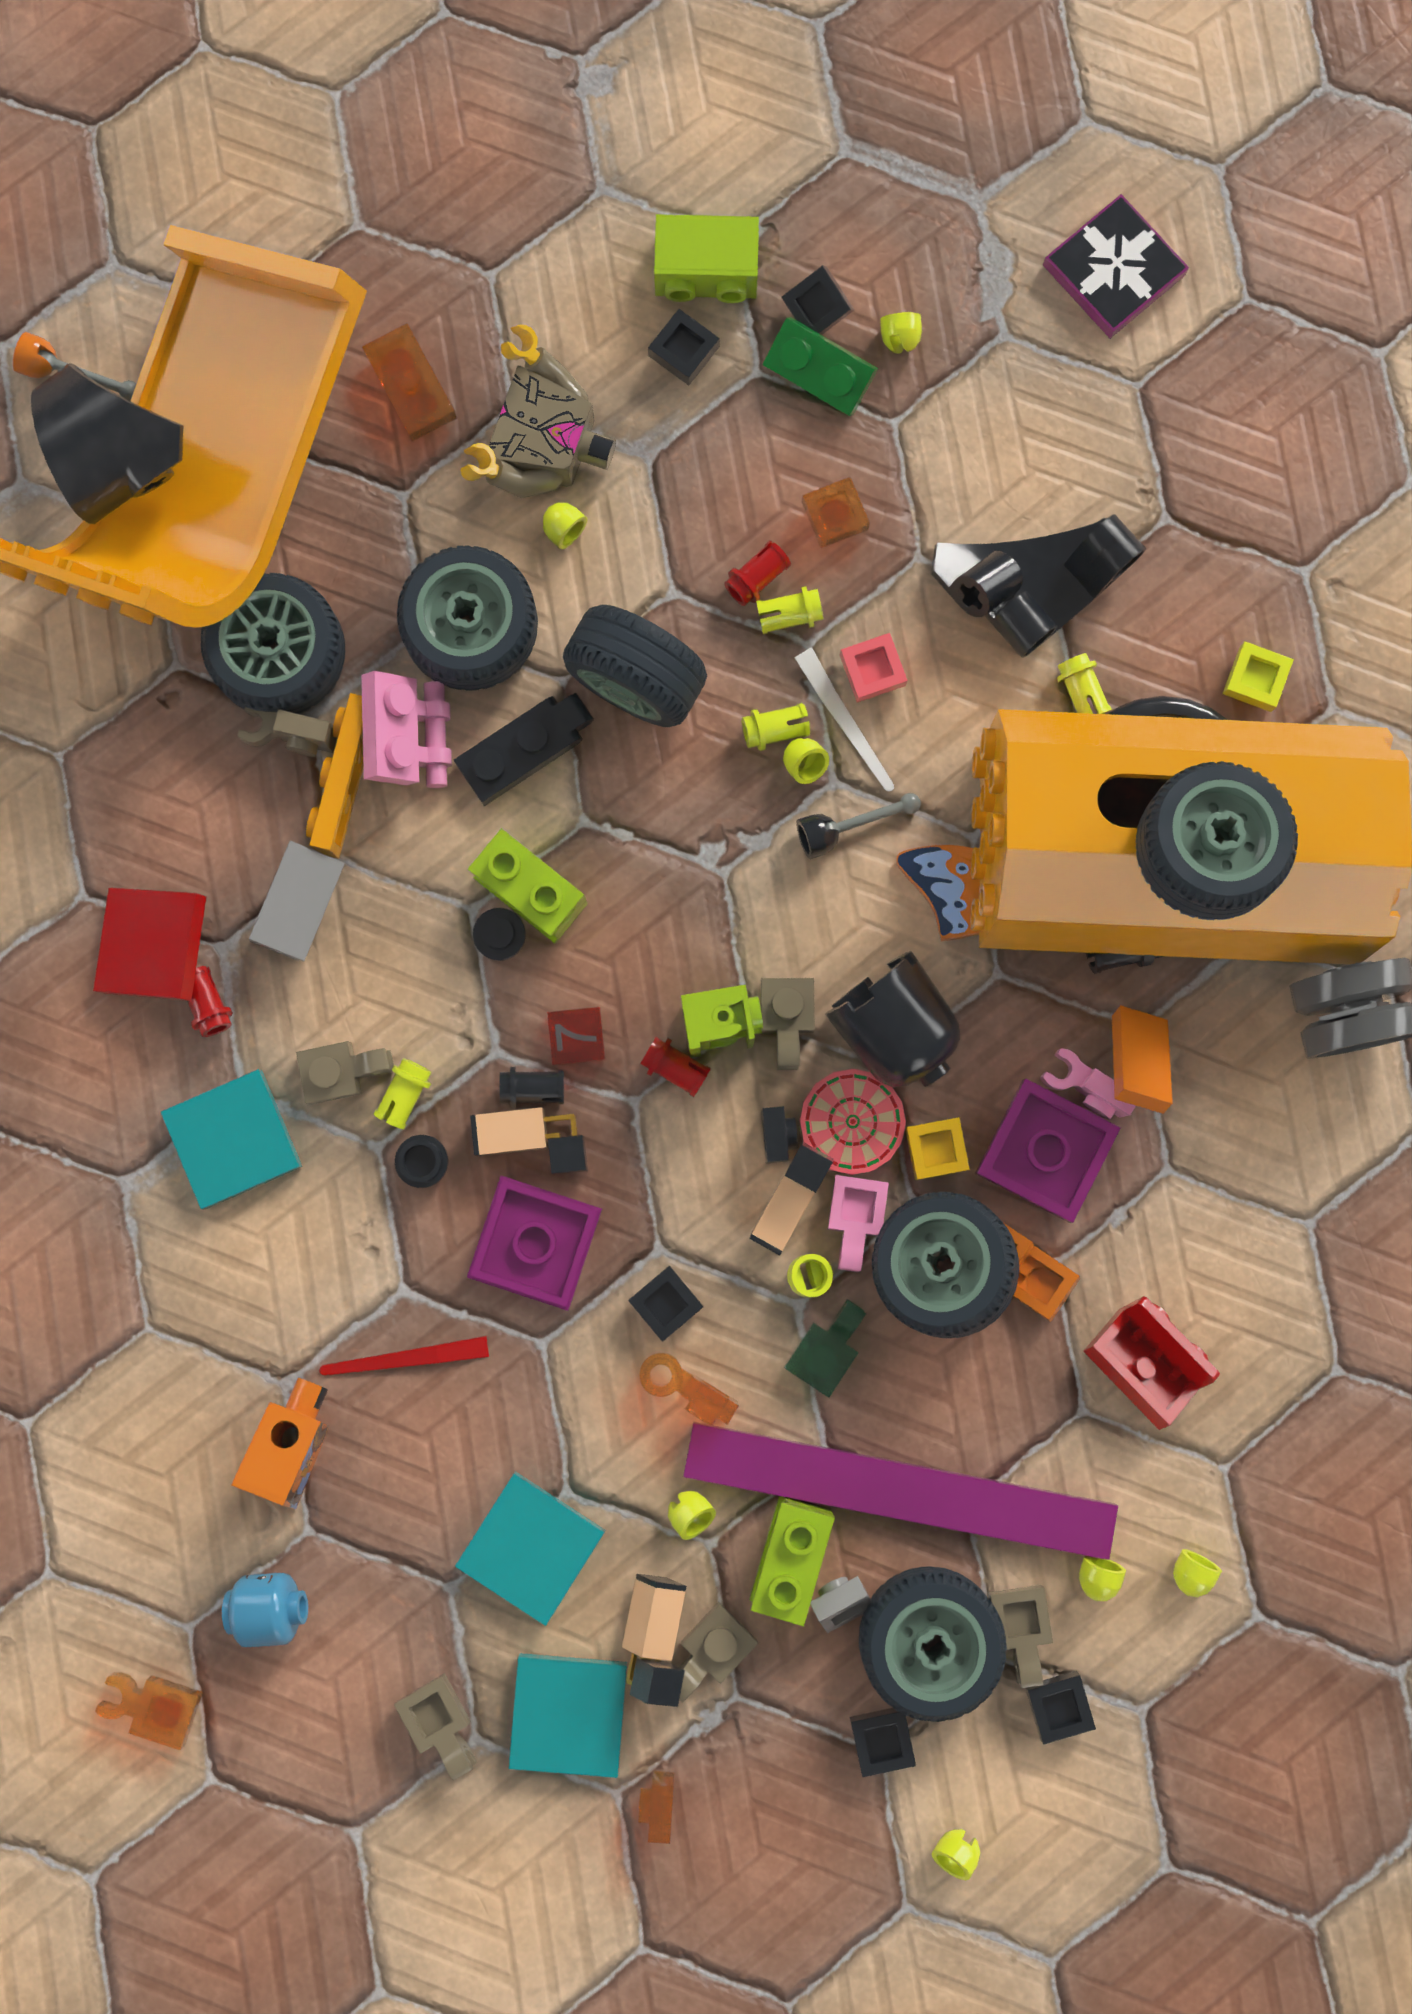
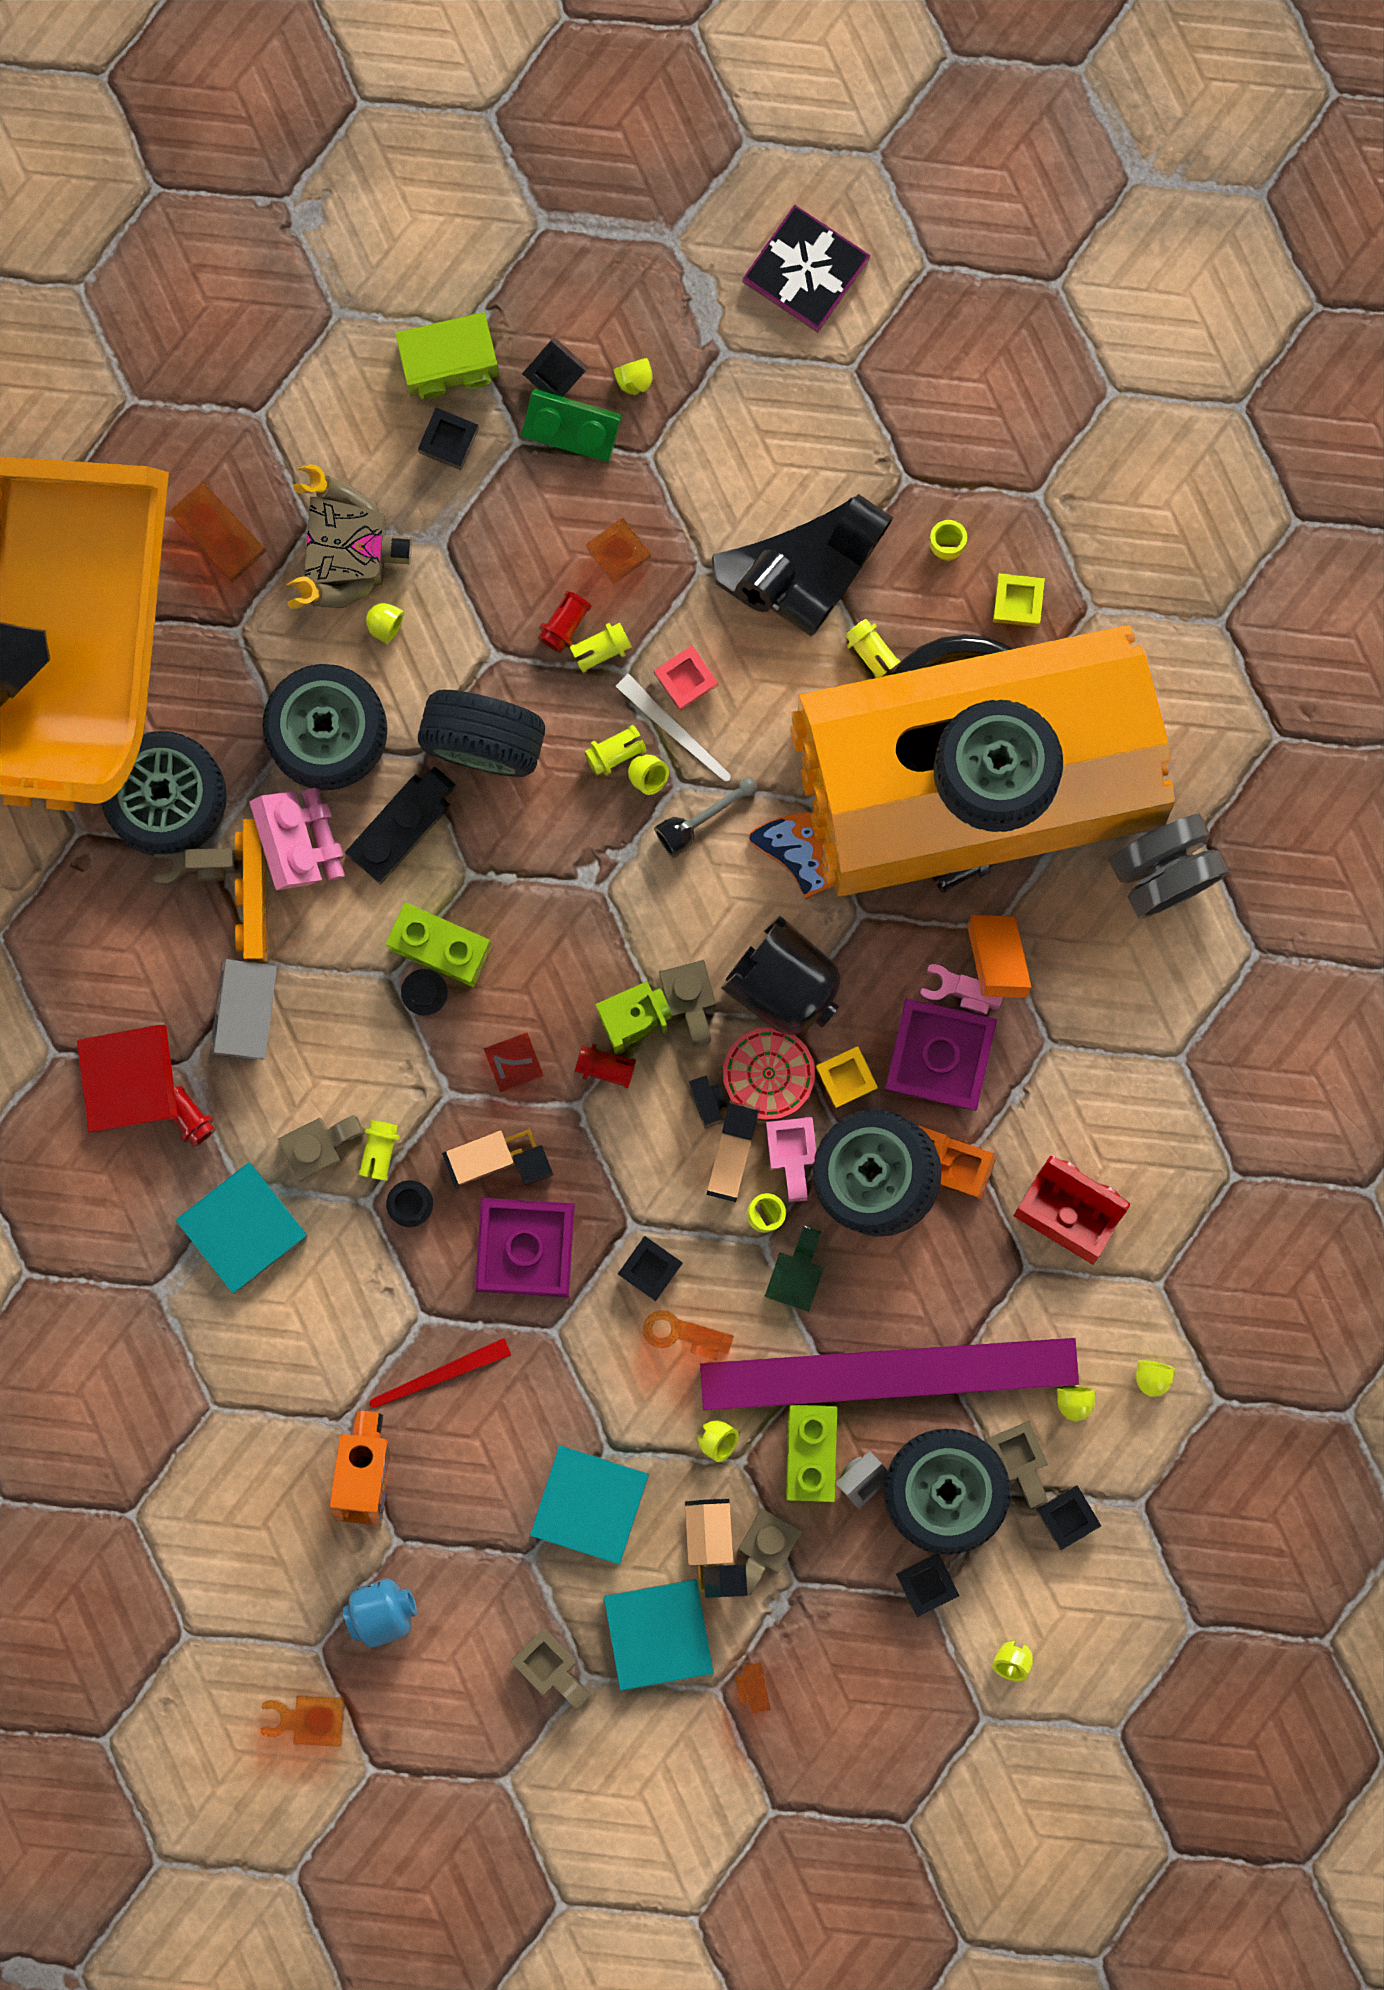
camera: 15 degrees left, 0 degrees up
black pin [499,1067,564,1109] -> none
none -> neon yellow hinge [930,520,967,561]

